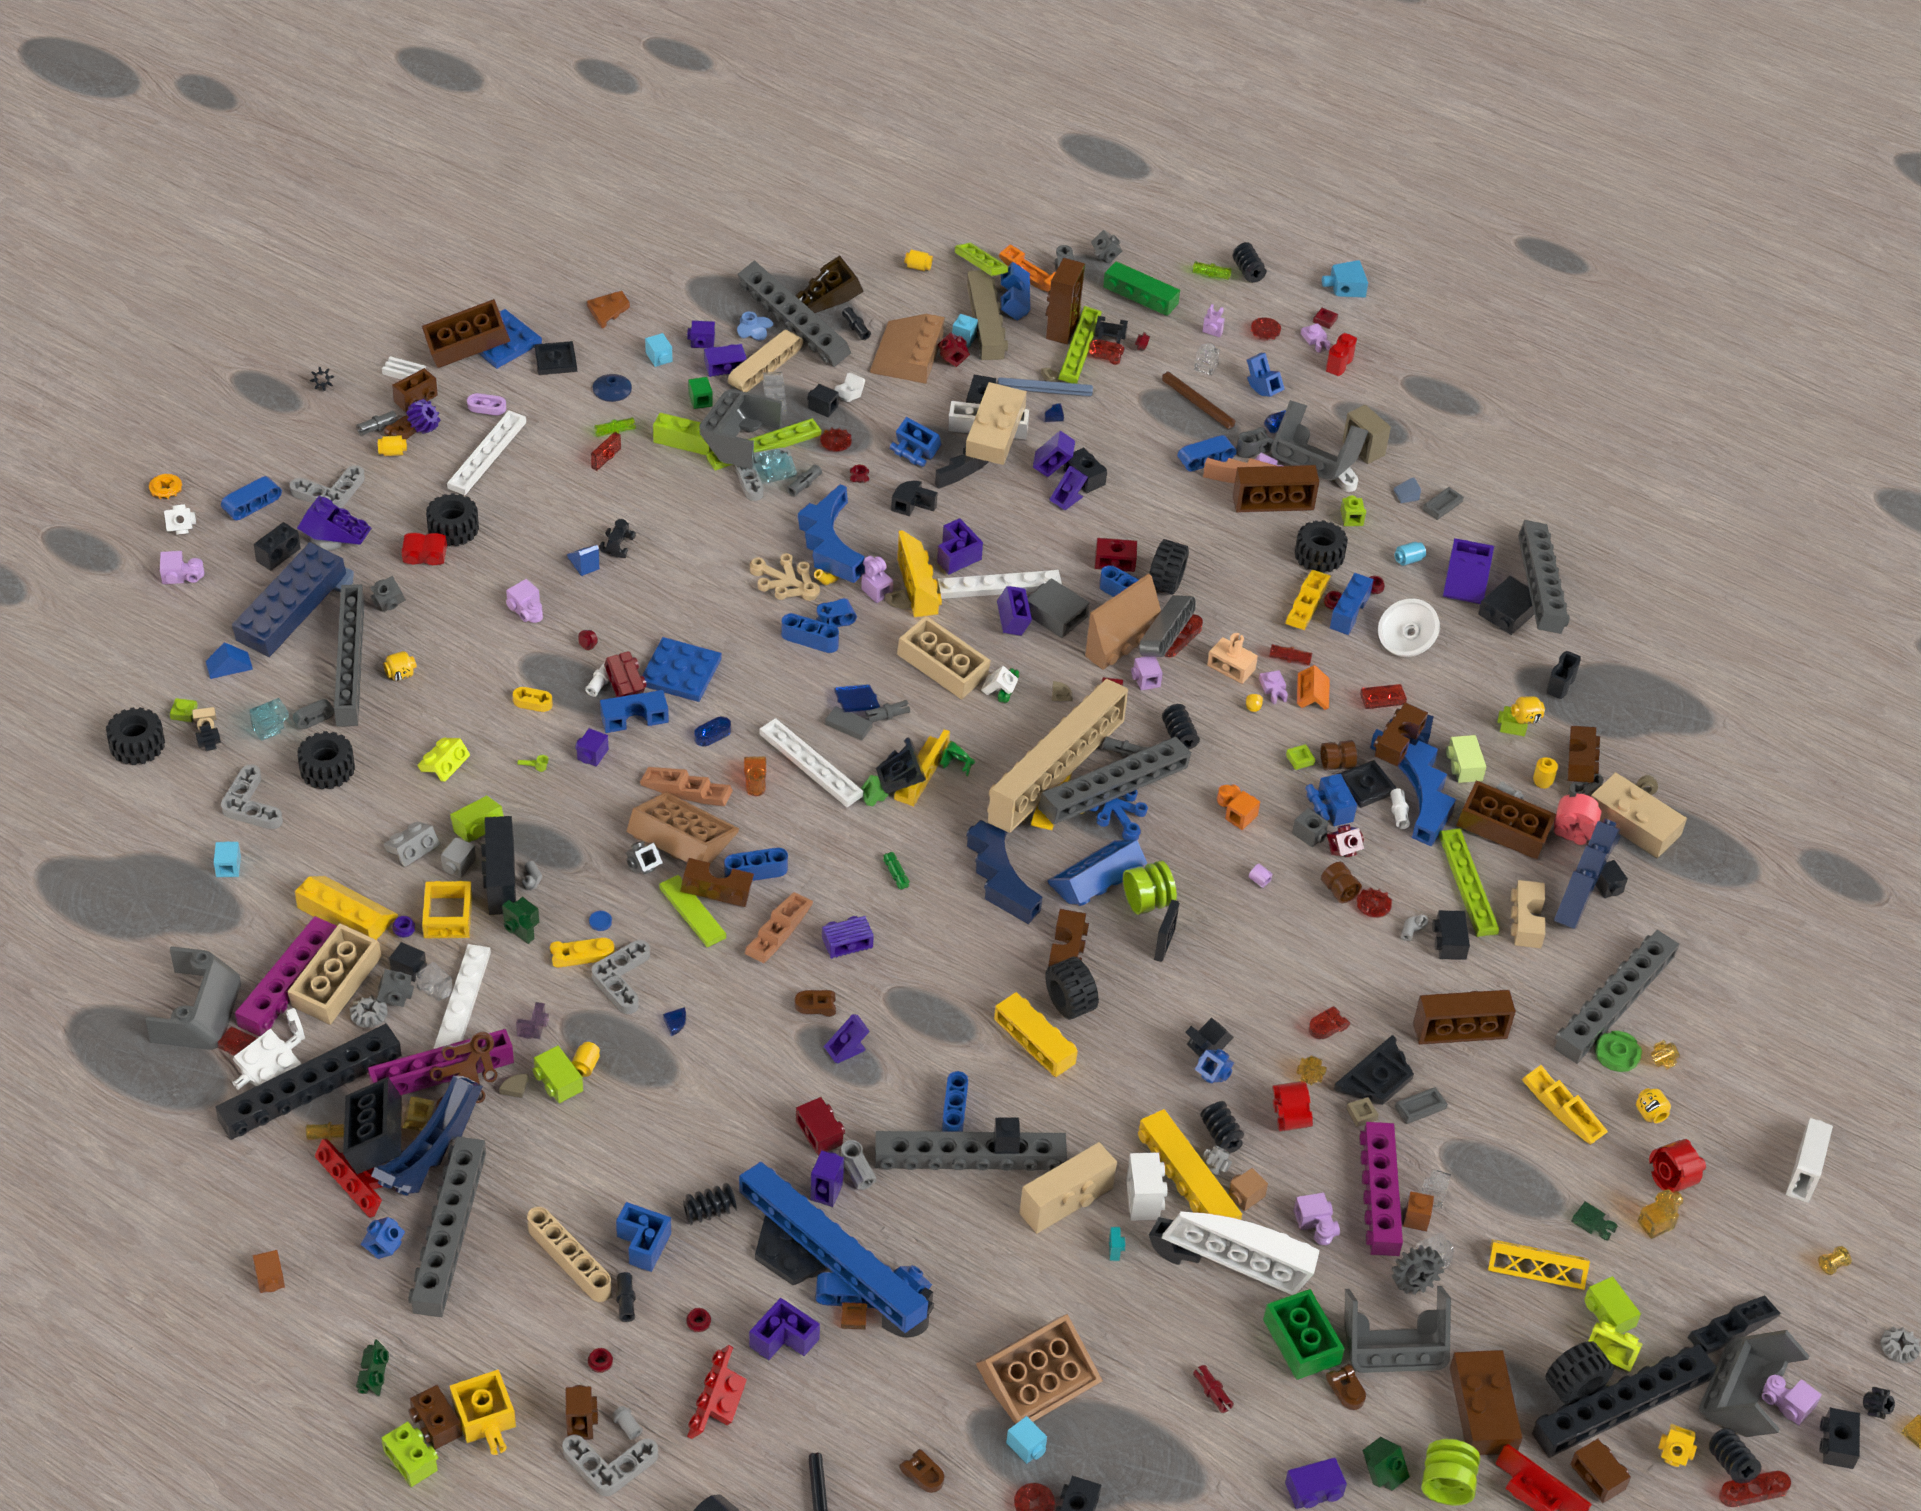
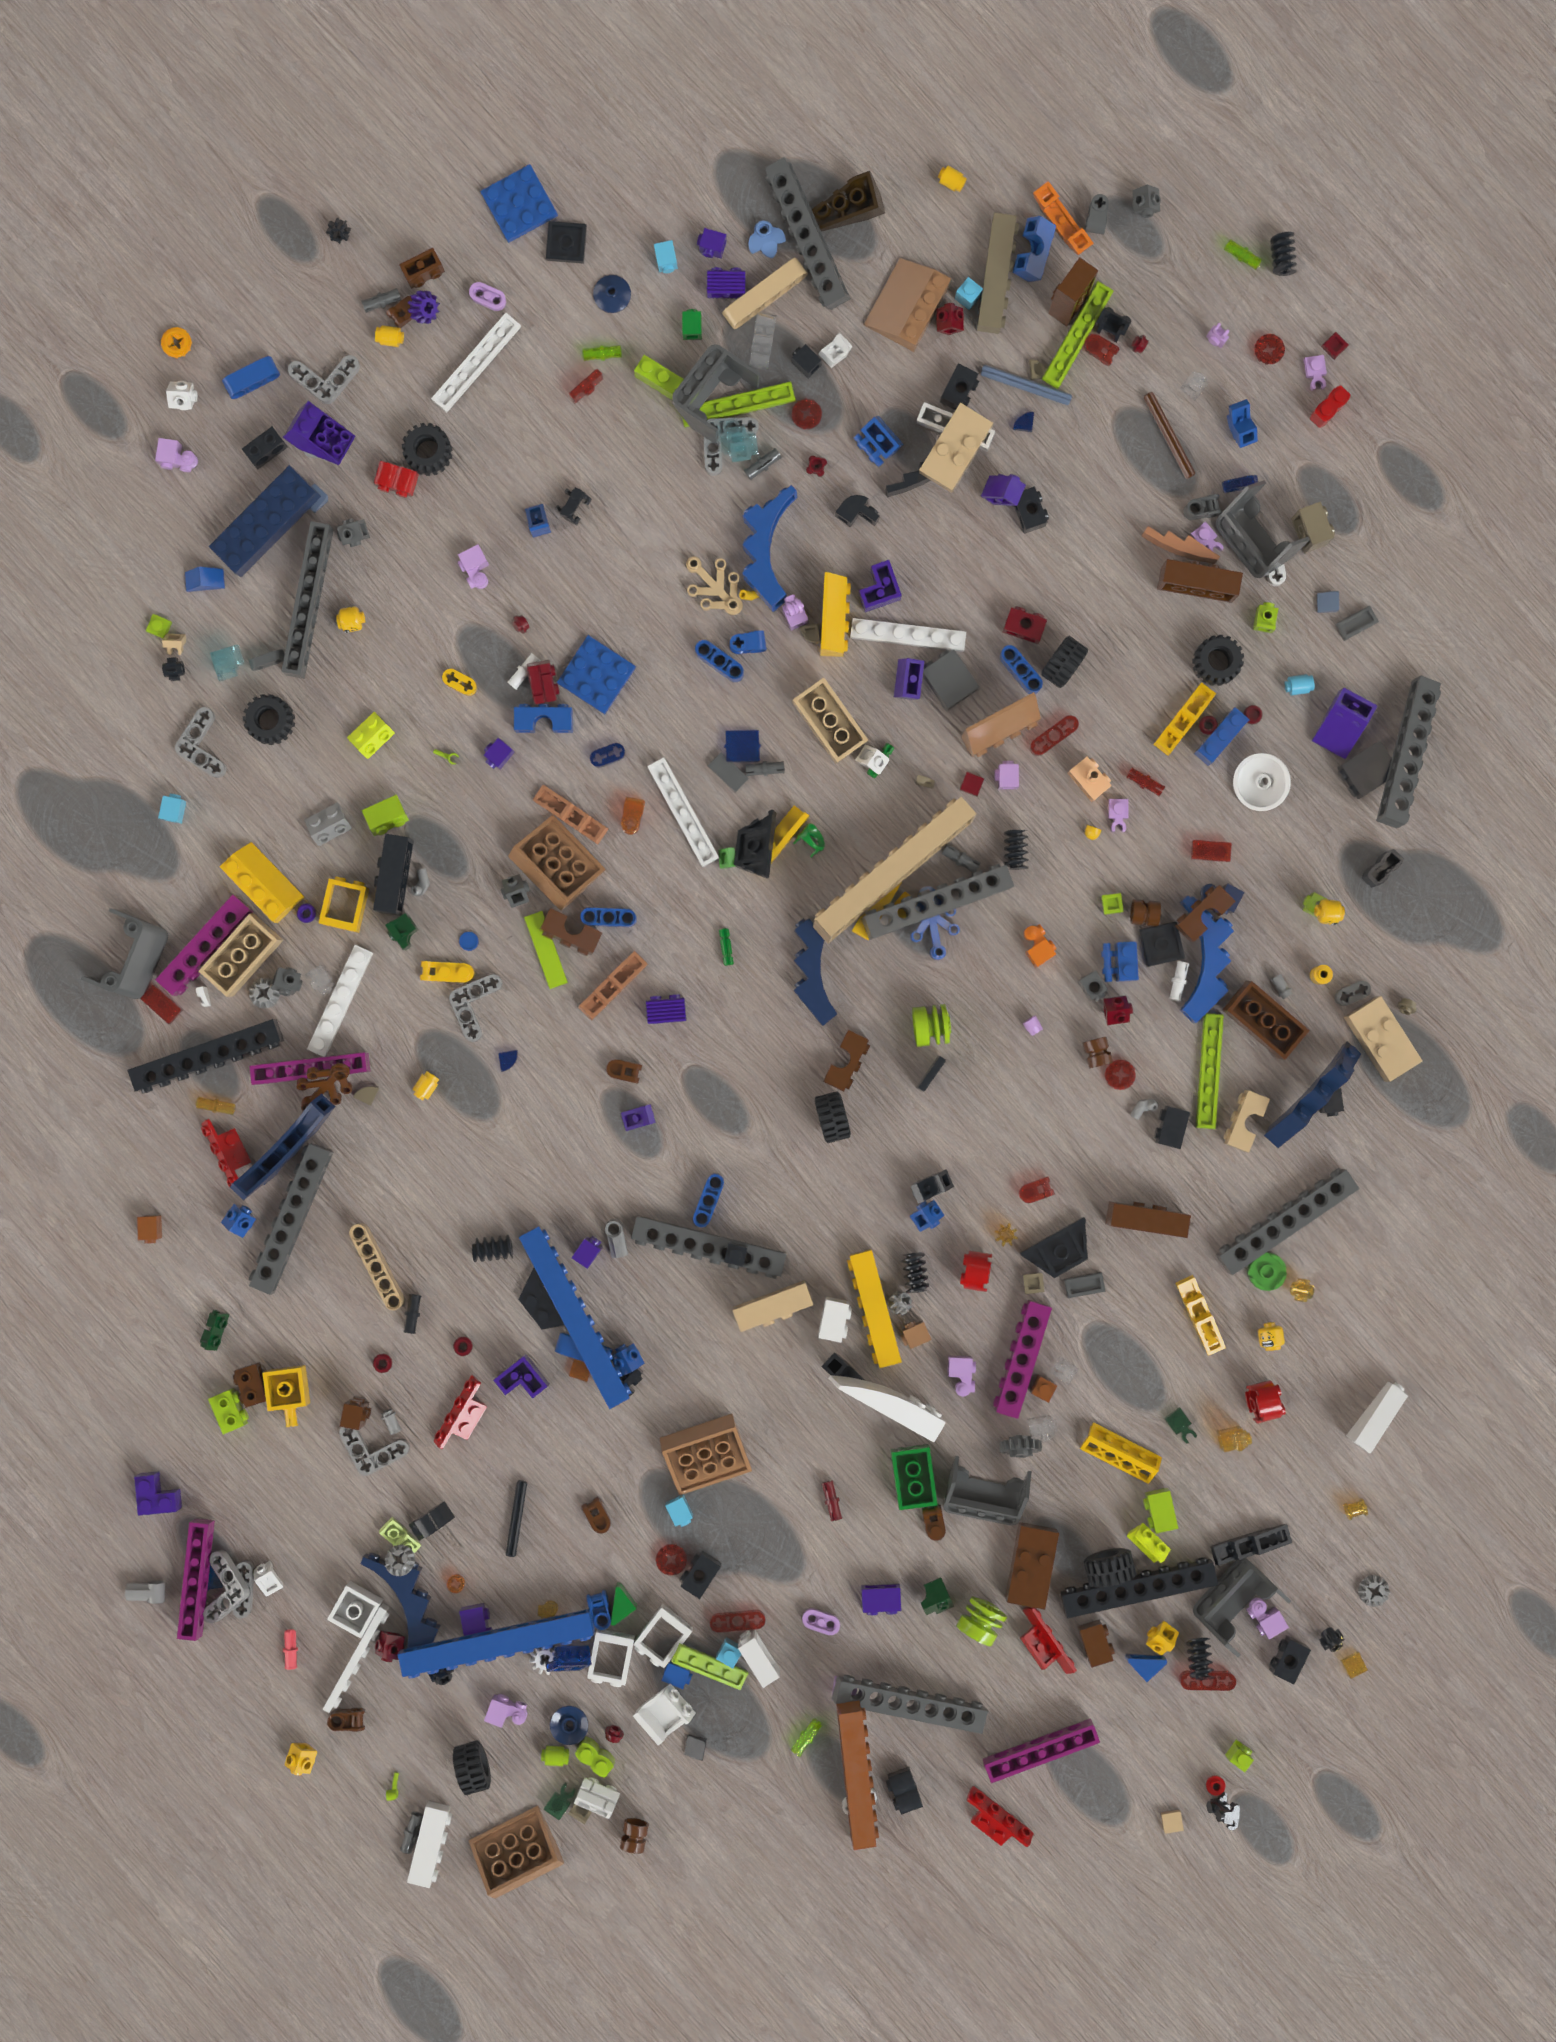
camera: 20 degrees right, 40 degrees up
black tyre [106,707,165,765] -> none
white plate [232,1029,301,1090] -> none
black brick [343,1077,402,1174] -> none
white tile [382,357,426,379] -> none
black brick [389,942,427,982] -> none
clear yellow brick [403,1096,435,1131] -> none
reddish brown brick [422,299,510,368] -> none
light grey brick [441,837,476,878] -> none
clear purple bracket [516,1002,549,1039] -> none
lime brick [532,1045,583,1103] -> none
dark orange wing [587,291,630,328] -> none
blue brick [616,1202,672,1272] -> none
dark red brick [796,1097,845,1156] -> none
black pin [842,307,871,340] -> none
lime tile [955,242,1008,276] -> none
yellow brick [994,992,1078,1078] -> none
blue slope [1047,840,1147,906] -> none
dark purple slope [1049,466,1088,510] -> none
green brick [1103,261,1180,316] -> none
teal plate [1109,1227,1125,1261] -> none
dark grey beam [1139,595,1196,657] -> none
blue beam [1177,435,1236,472] -> none
orange panel [1297,665,1330,710] -> none
dark azure torso [1322,260,1368,298] -> none
yellowish green brick [1446,735,1486,783] -> none
coral brick [1554,794,1602,845] -> none
reddish brown arch [1567,726,1600,783] -> none
none -> blue slope [1125,1654,1167,1682]

